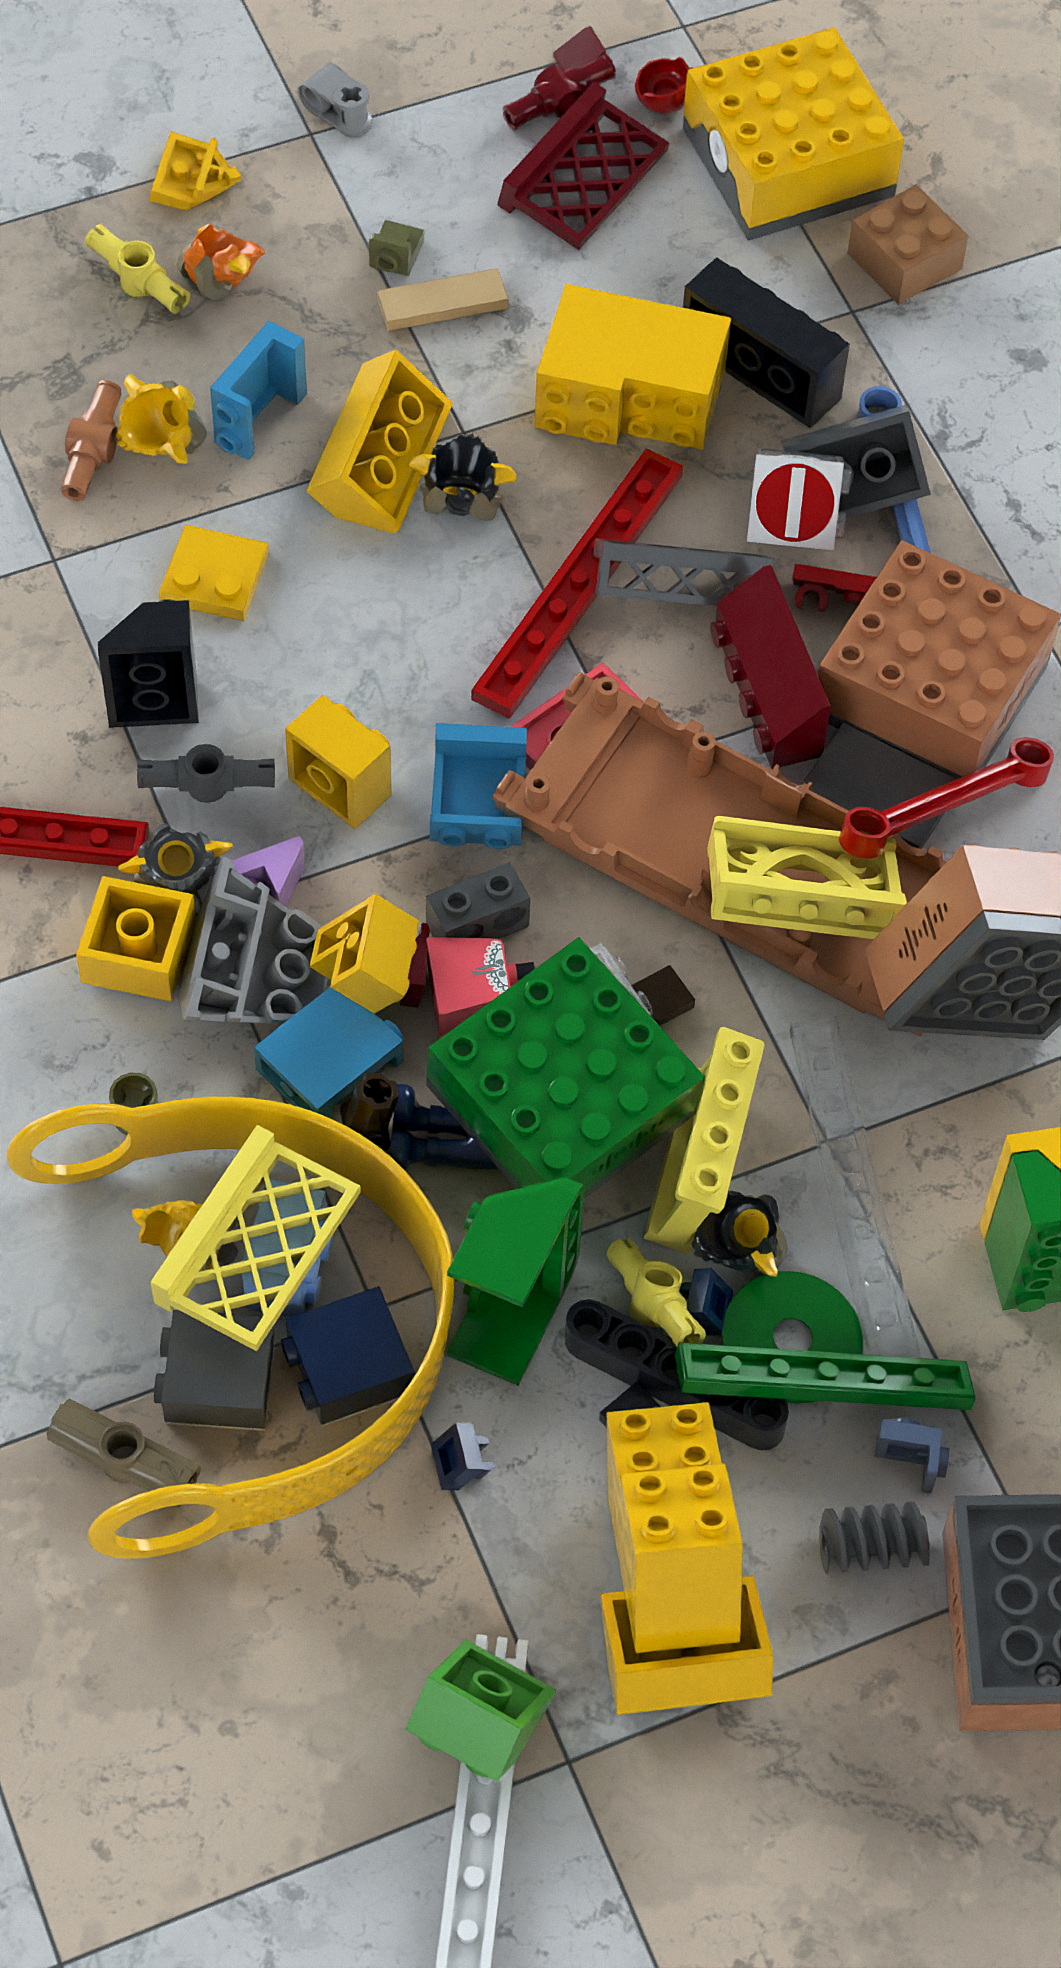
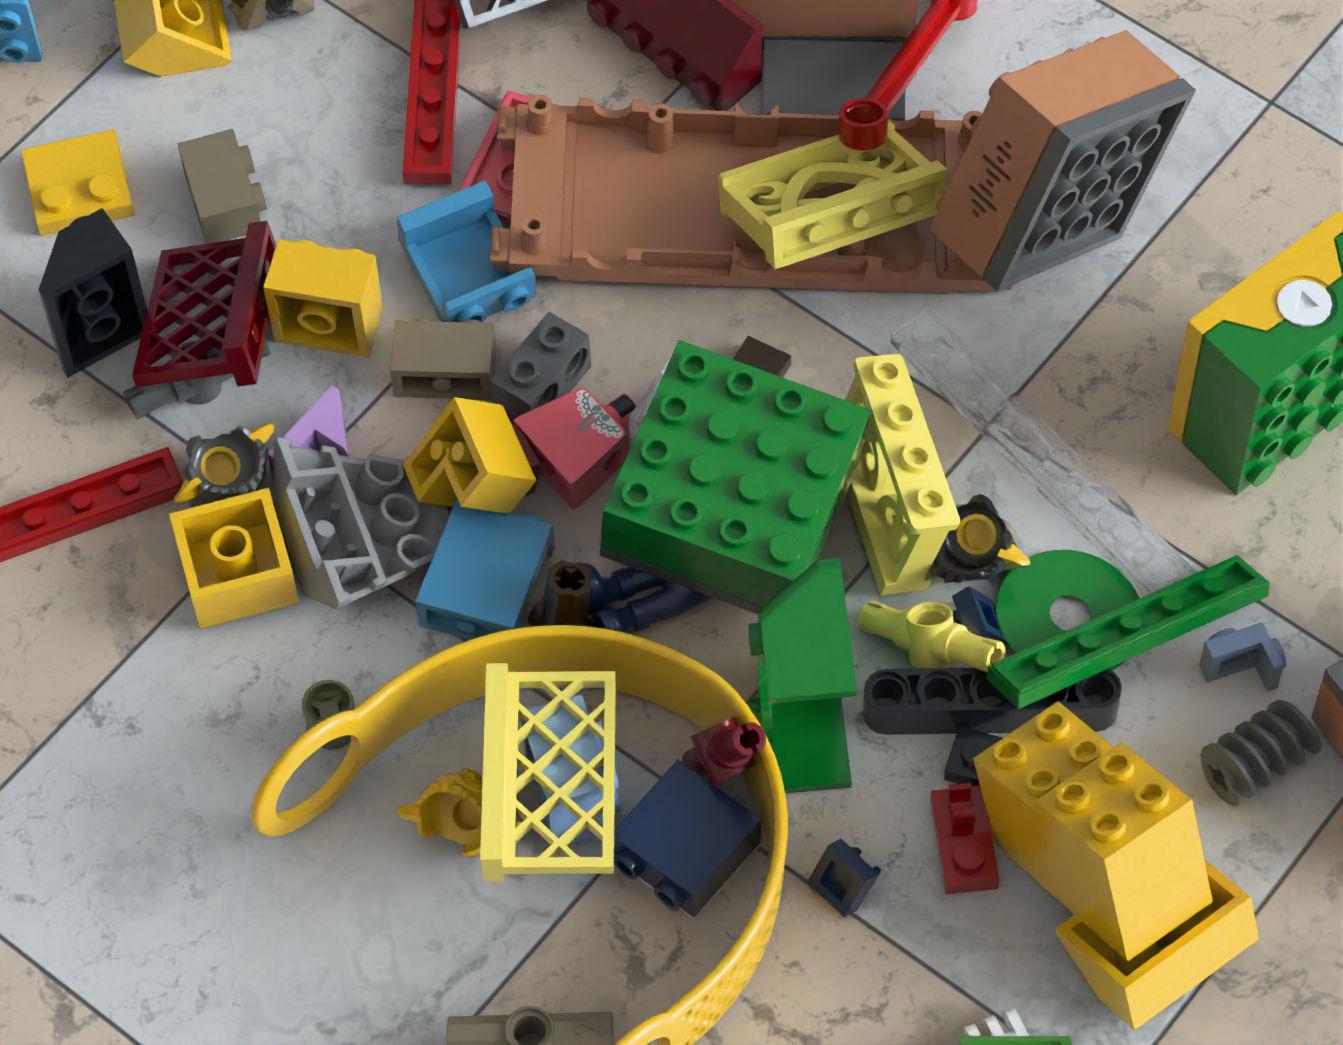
camera: 25 degrees left, 0 degrees up
dark grey piece [154,1310,275,1431] -> none
none -> dark red fence [132,221,277,387]
none -> dark tan brick [177,129,267,244]
none -> dark tan brick [390,318,497,400]
none -> dark red pin [682,716,766,785]
none -> red plate [930,783,999,895]

